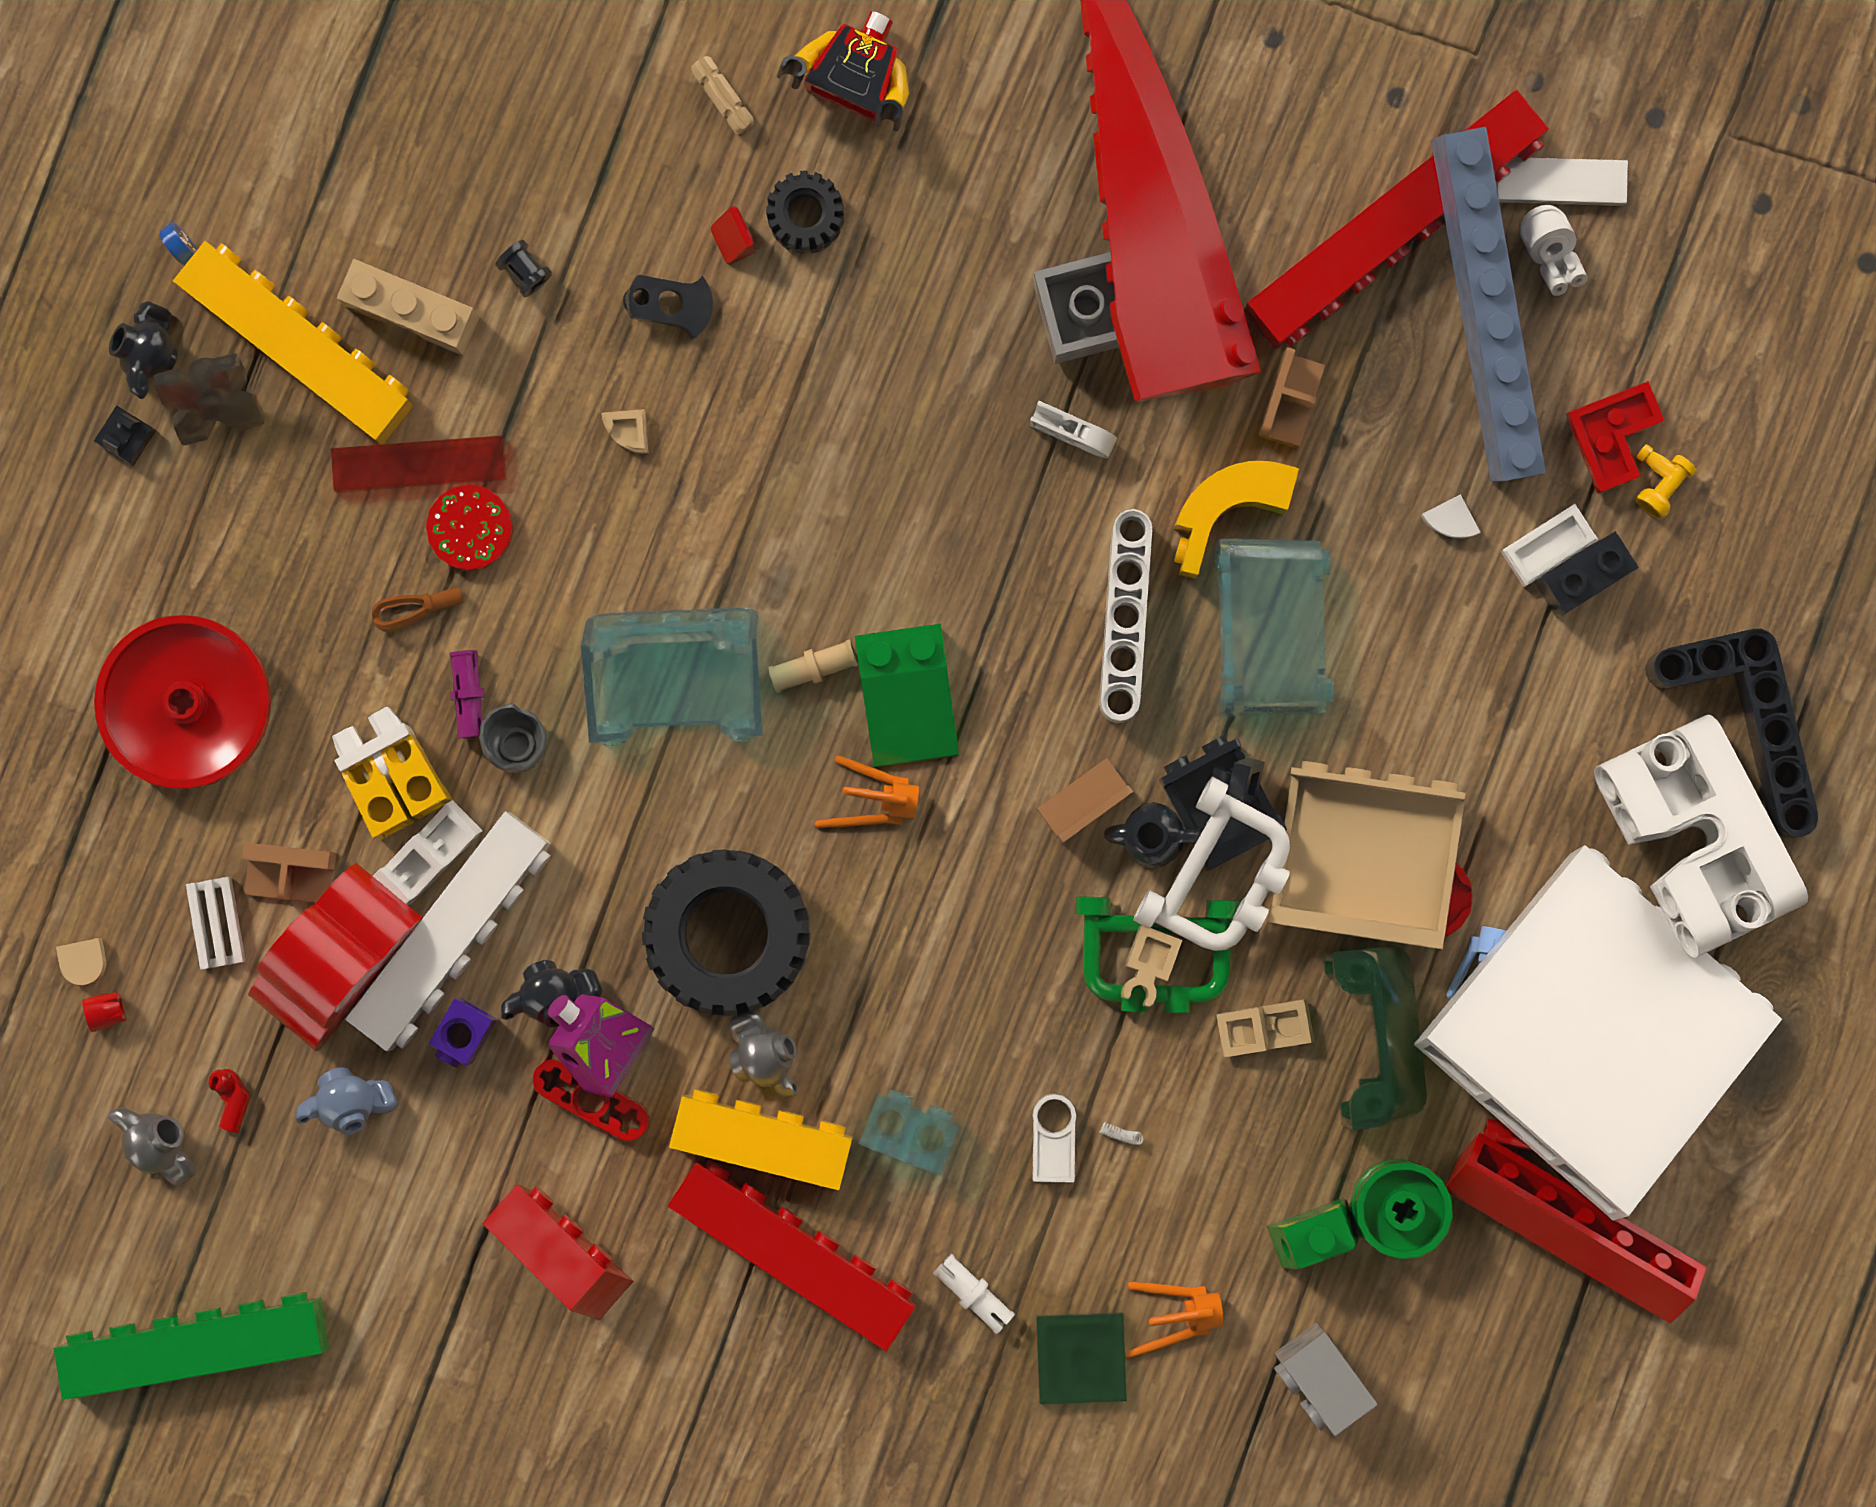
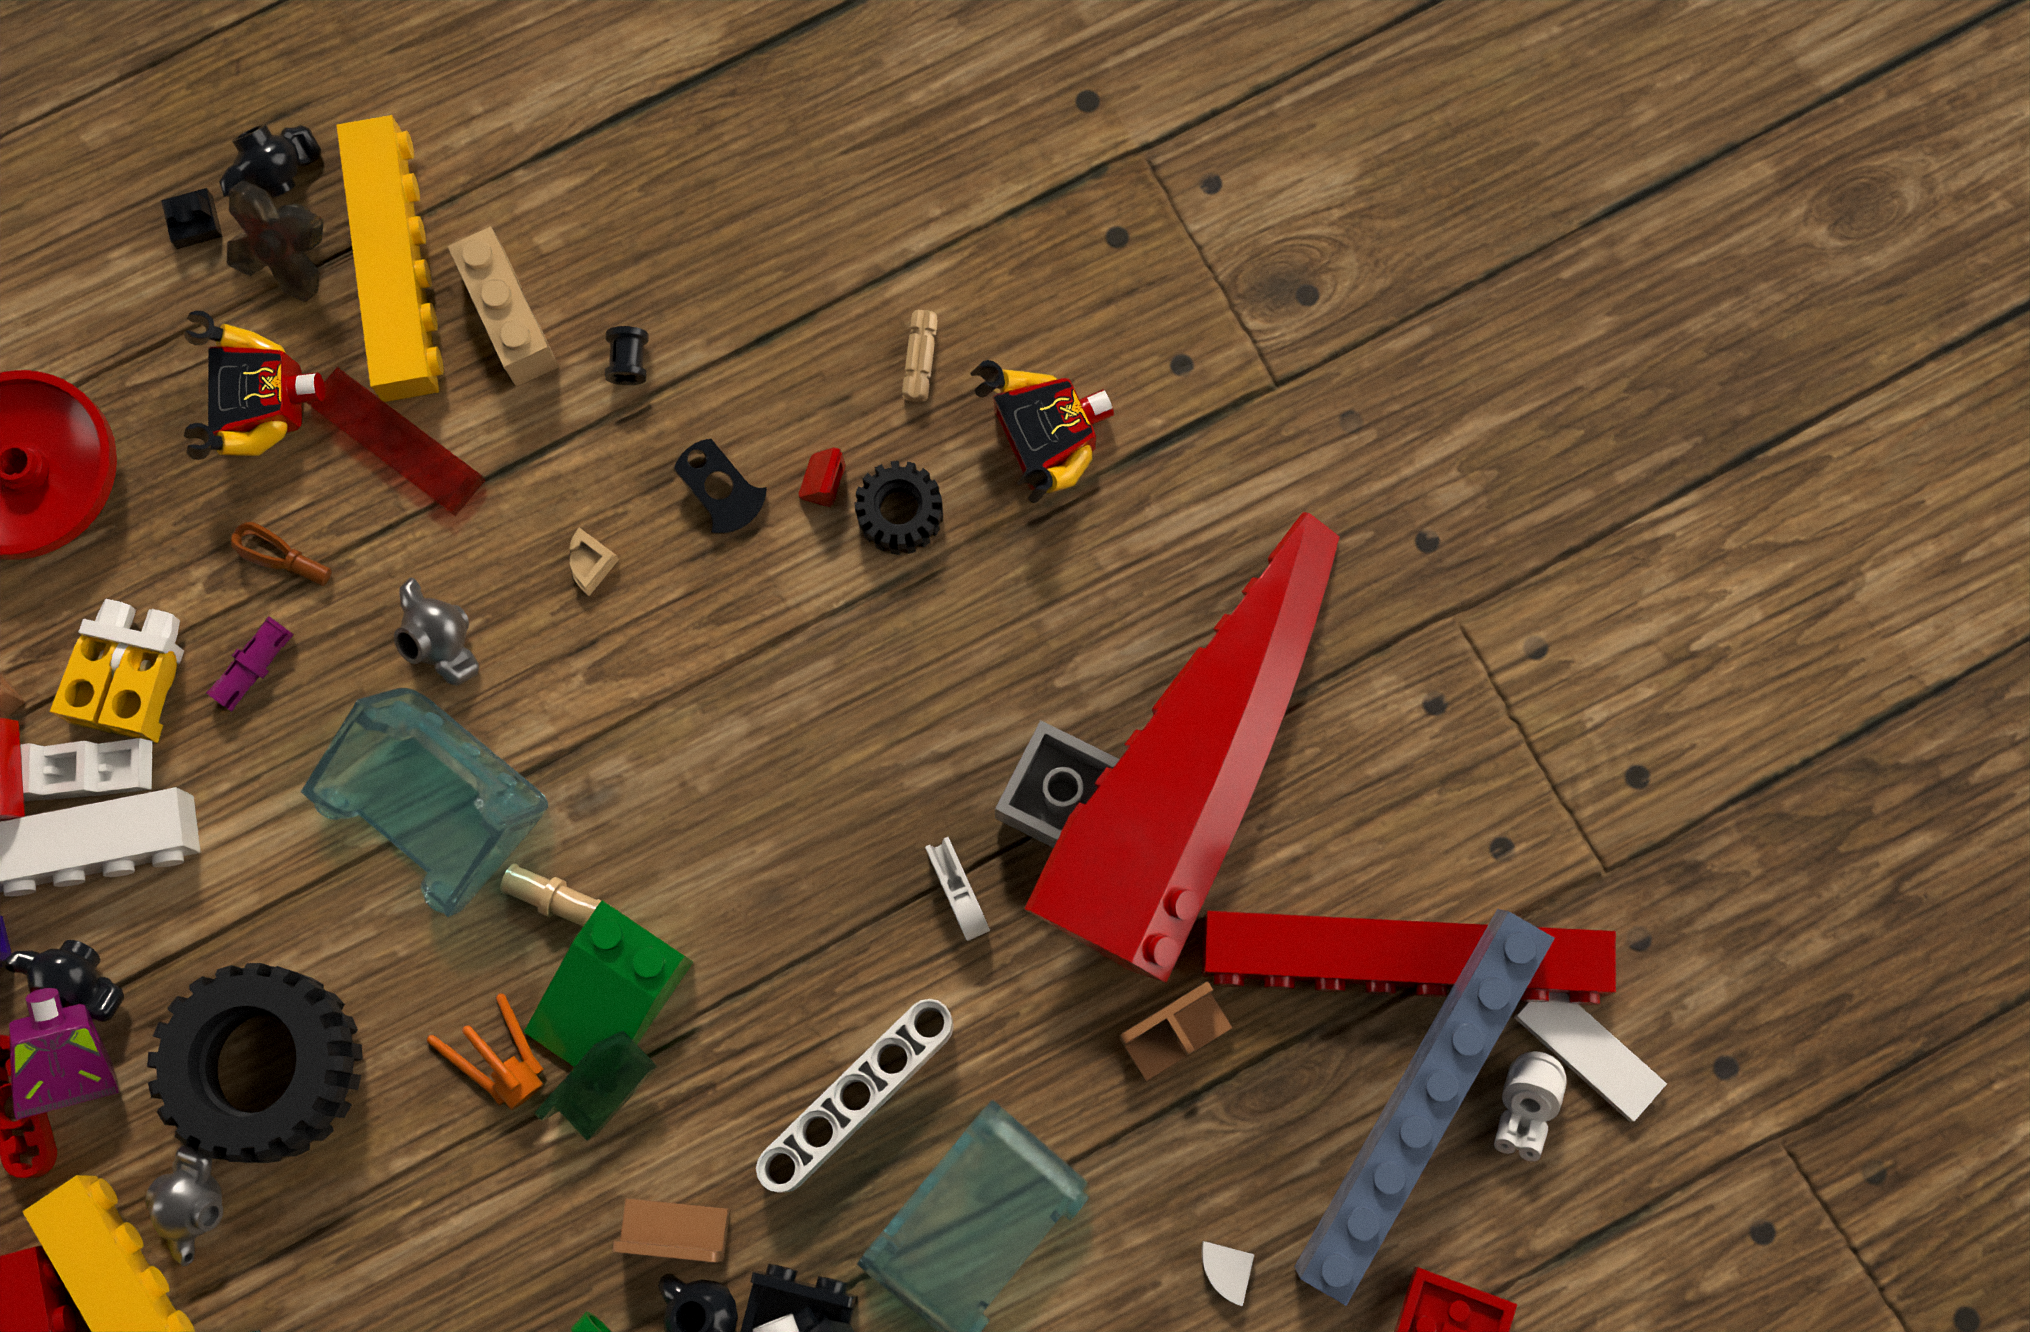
camera: 40 degrees right, 10 degrees down
blue tile [159,222,197,265] -> none
red tile [426,484,514,571] -> none
dark grey hair [479,704,547,773] -> none
yellow arch [1173,461,1299,579] -> none
none -> torso [184,311,325,460]
none -> flat silver piece [394,578,479,686]
none -> clear green panel [534,1031,658,1141]

